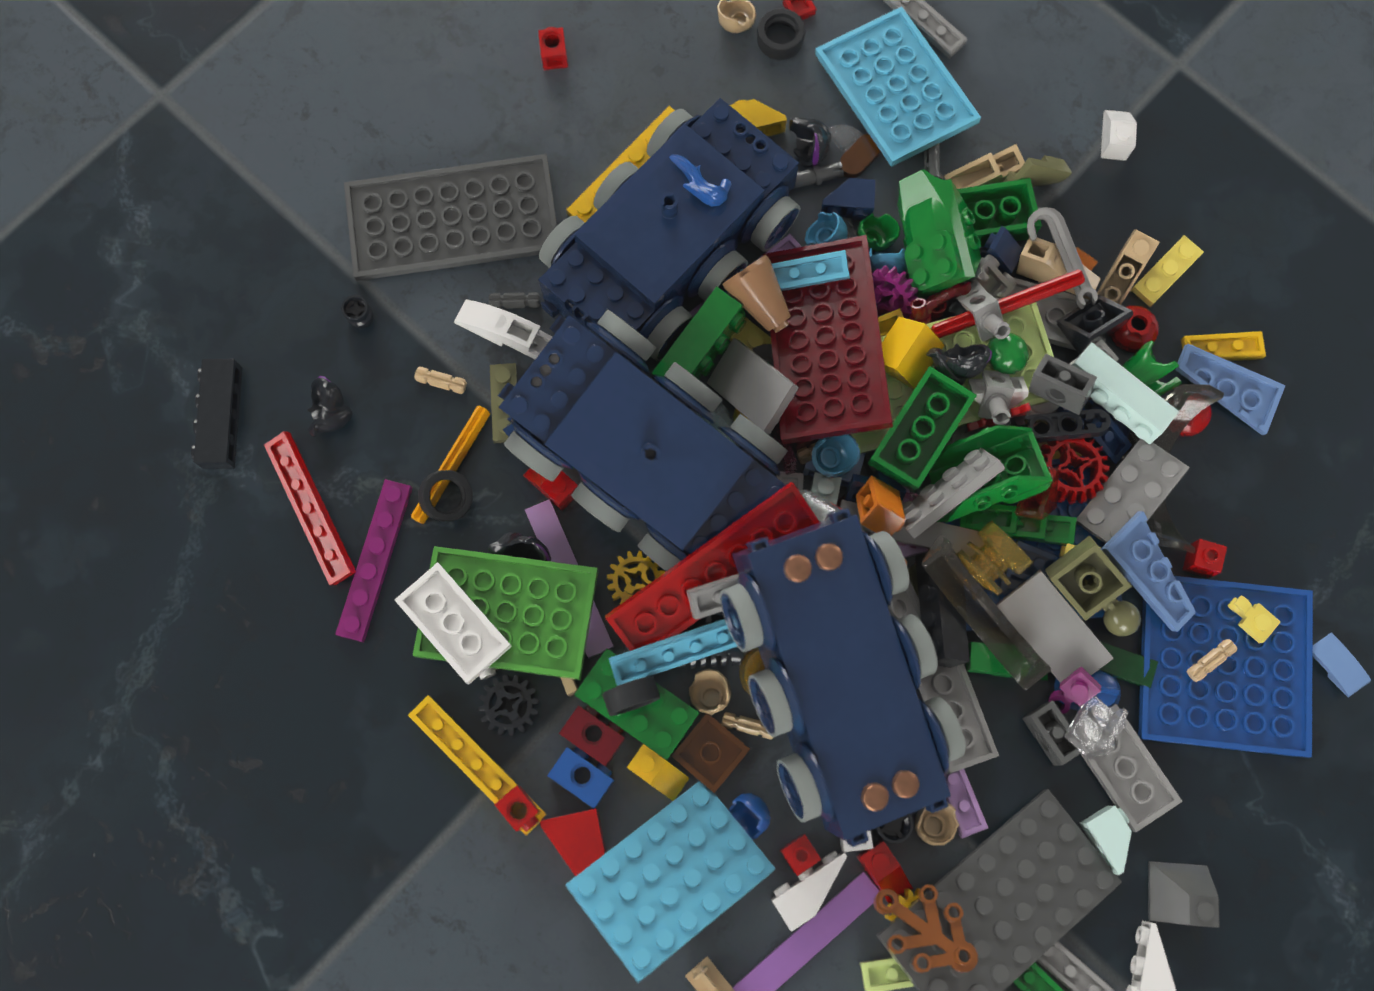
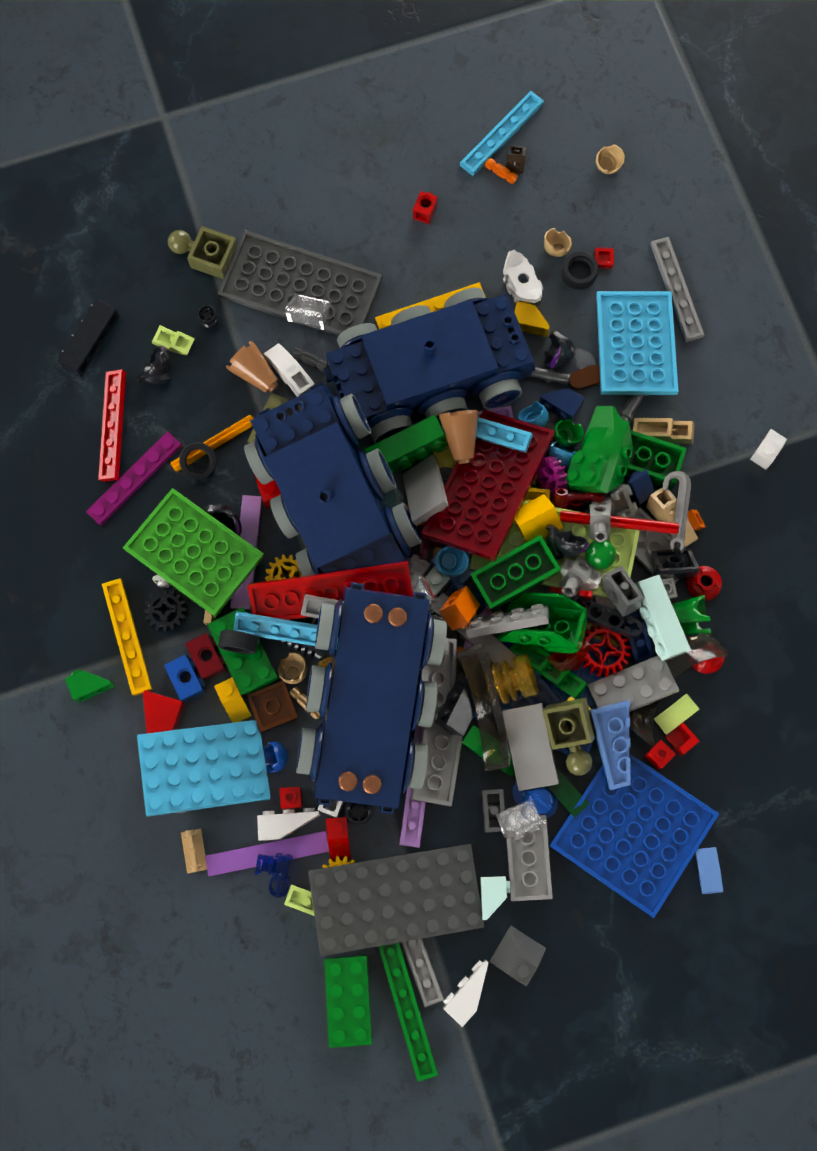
camera: 30 degrees right, 0 degrees up
white plate [395,562,512,685] -> none
tan axle [415,367,467,394] -> none
red brick [494,785,541,832] -> none
blue piece [669,154,732,207] -> none
dark orange plant [874,885,978,973] -> none
tan hair [915,803,959,846] -> none
olive slope [1002,155,1072,187] -> none
magenta plate [1049,667,1102,714] -> none
tan slope [1097,229,1160,305] -> none
light yellow plate [1131,235,1204,307] -> none
medium blue wing [1175,344,1286,435] -> none
yellow tile [1181,331,1266,361] -> none
tan axle [1187,639,1237,682] -> none
light yellow plate [1227,595,1281,643] -> none
none -> green slope [65,670,115,703]
none -> yellowish green slope [152,325,195,356]
none -> olive brick [168,226,238,279]
none -> medium nougat cone [226,341,279,393]
none -> clear blue piece [255,853,293,898]
none -> clear slope [285,294,331,329]
none -> white piece [503,249,543,303]
none -> yellowish green slope [654,694,699,735]
none -> red panel [665,723,699,756]

